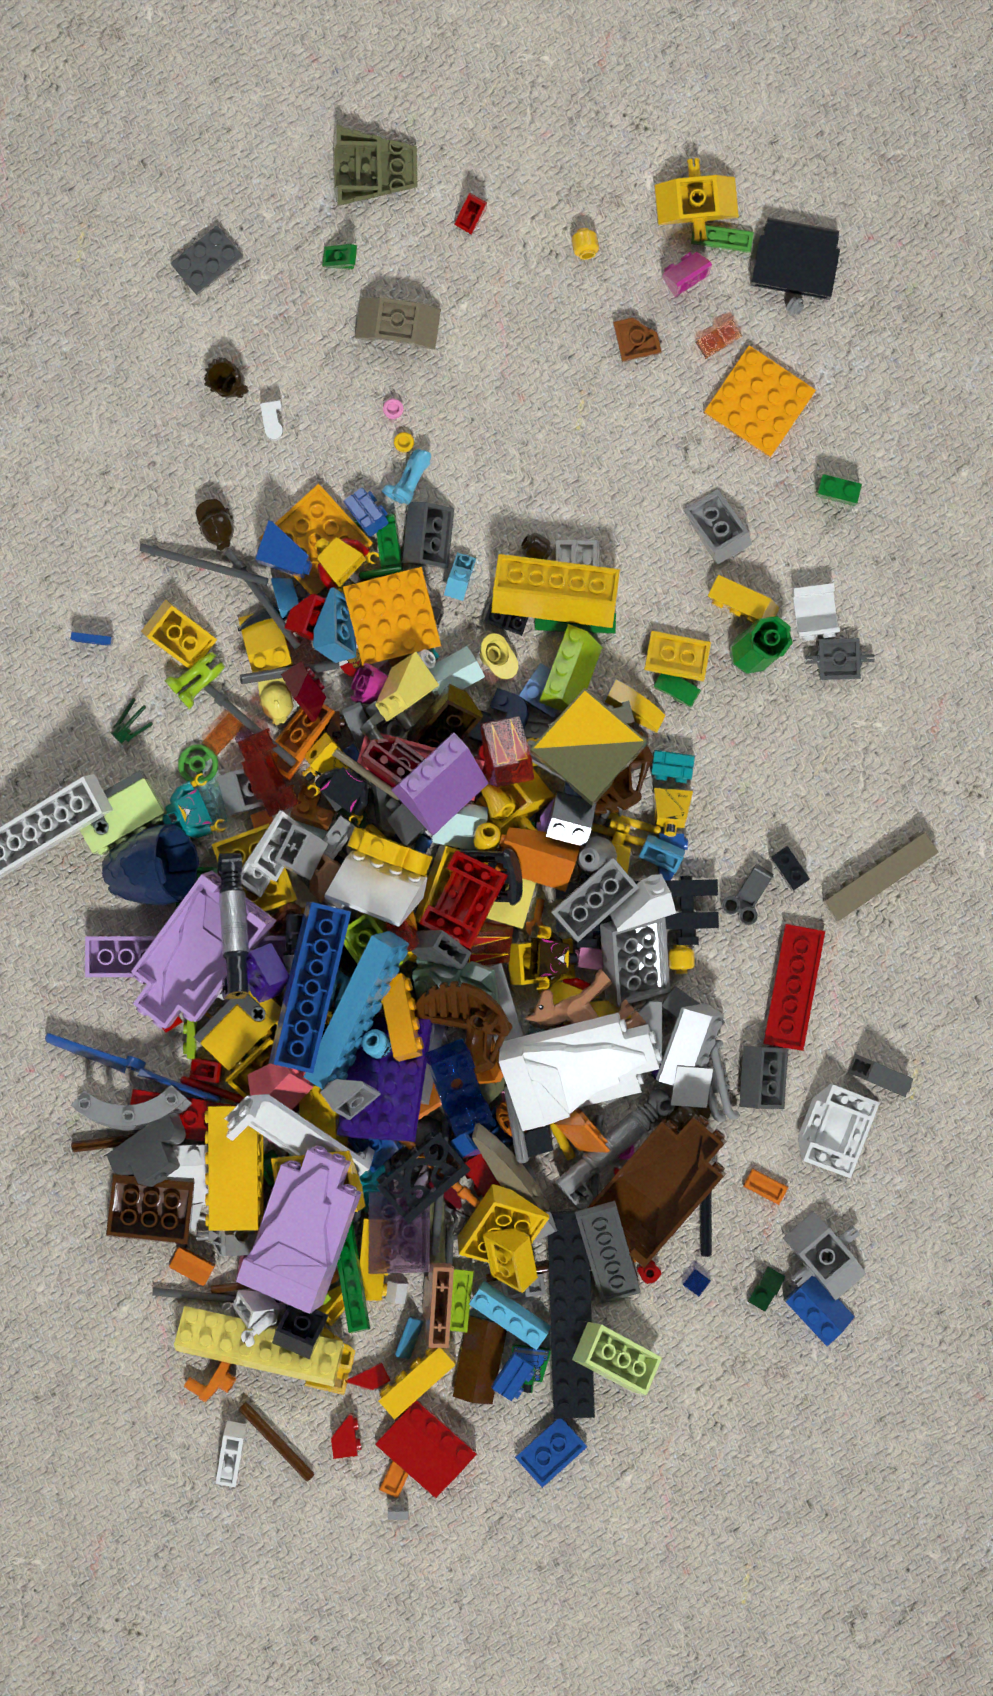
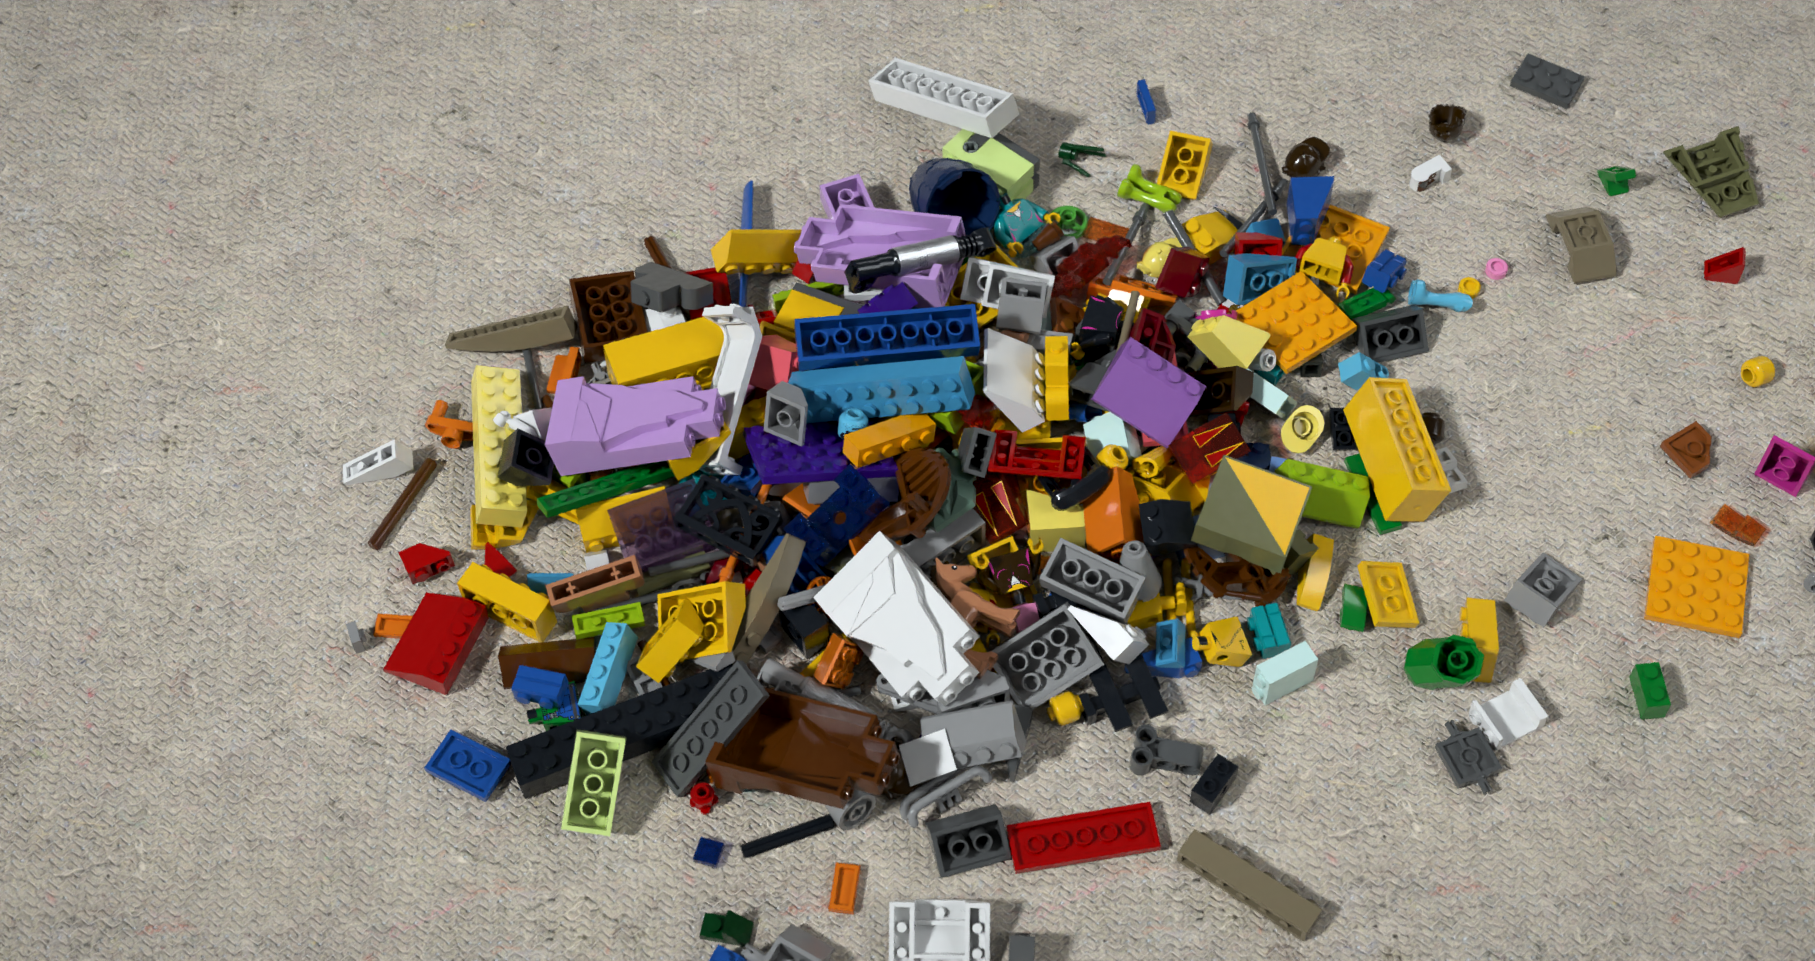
camera: 75 degrees right, 30 degrees down
light grey fence [71,1085,192,1131] -> none
none -> dark tan slope [445,305,578,352]
none -> yellow slope [711,229,801,275]
none -> reddish brown cone [1031,222,1064,252]
none -> light aqua brick [1252,641,1318,706]

